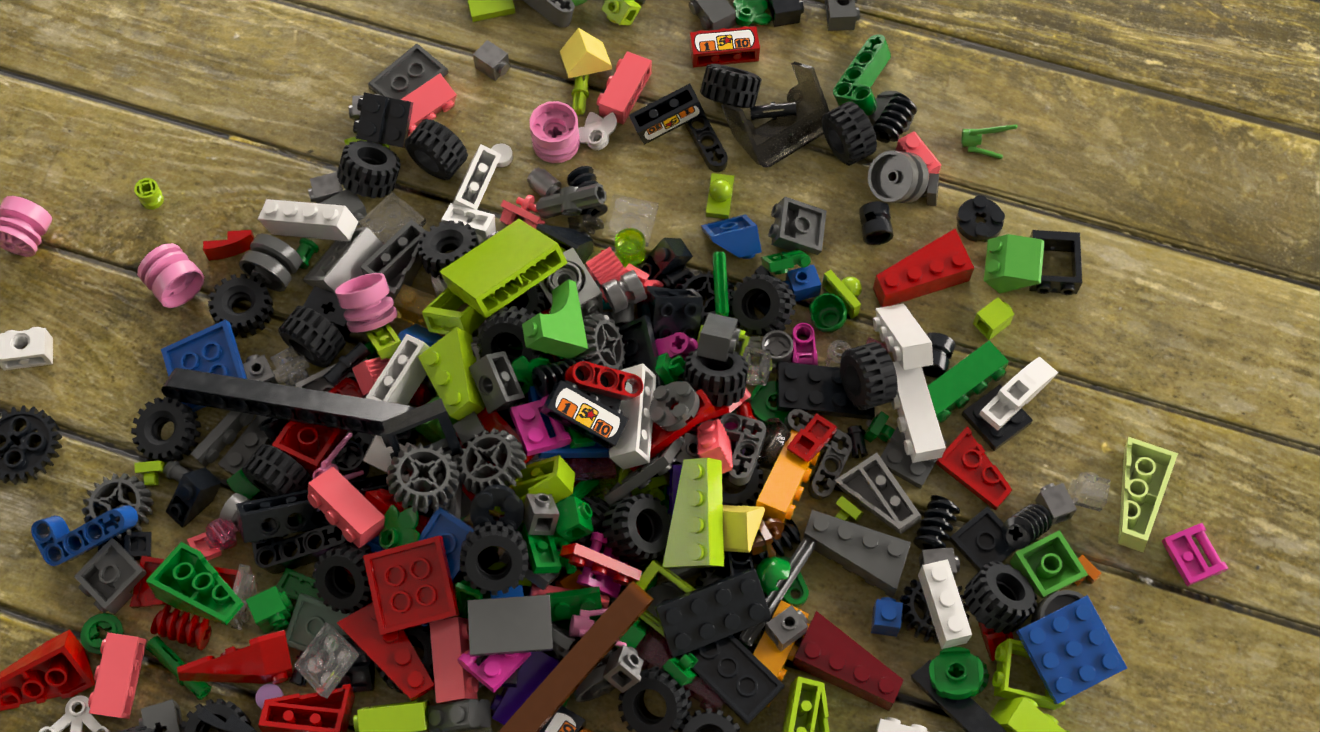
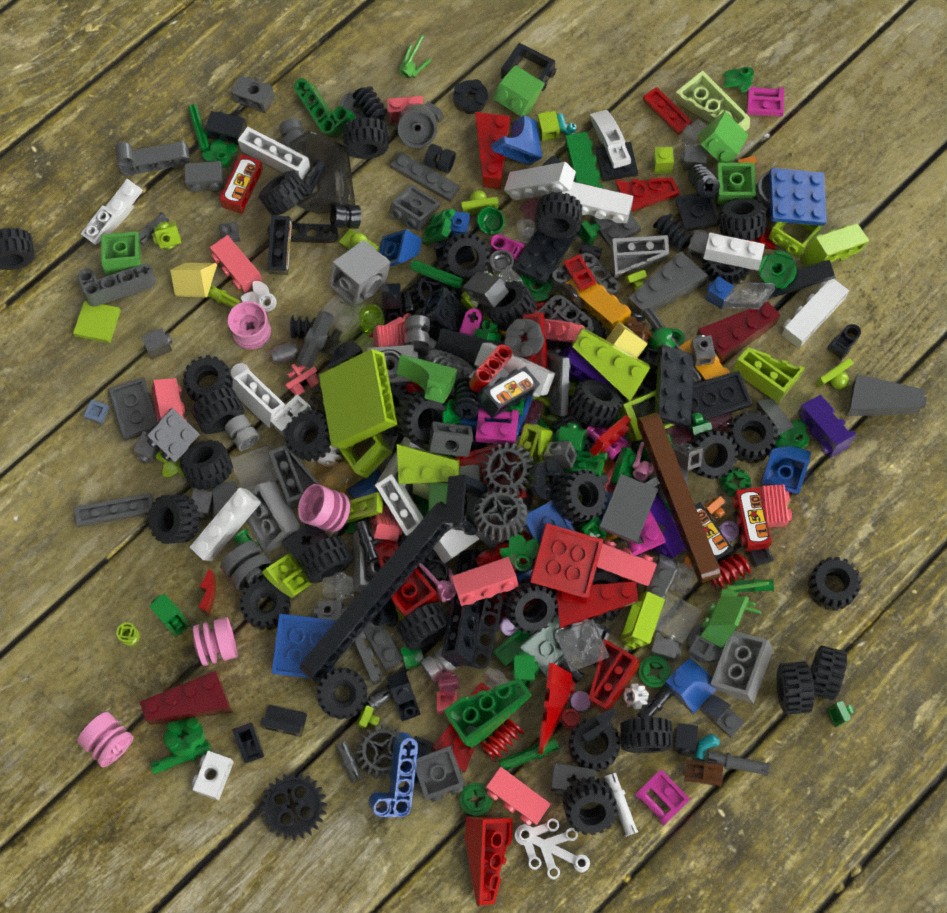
camera: 60 degrees left, 5 degrees up
none -> dark grey plate [74,493,153,527]
none -> sand blue plate [84,400,110,424]
none -> dark red wedge [140,671,233,725]
none -> black tyre [148,494,200,544]
none -> green brick [149,593,191,638]
none -> green pin [150,739,212,775]
none -> green plate [163,718,205,756]
none -> black tyre [183,355,233,403]
none -> dark grey tile [219,222,240,242]
none -> light grey wheel [225,415,260,451]
none -> black slope [232,722,264,763]
none -> white brick [238,126,311,180]
none -> black panel [260,705,307,737]
none -> lime slope [262,553,313,598]
none -> dark grey wheel [279,119,308,152]
none -> light grey brick [329,240,391,308]
none -> black wheel [330,204,361,229]
none -> dark grey pin [335,740,363,783]
none -> dark grey plate [390,152,460,202]
none -> blue arch [491,116,542,166]
none -> teal arm [557,113,577,135]
none -> red plate [561,709,581,729]
none -> red plate [643,86,692,135]
none -> lime brick [653,147,674,174]
none -> bright green slope [697,110,748,163]
none -> green plate [723,67,754,93]
none -> clear plate [724,282,775,309]

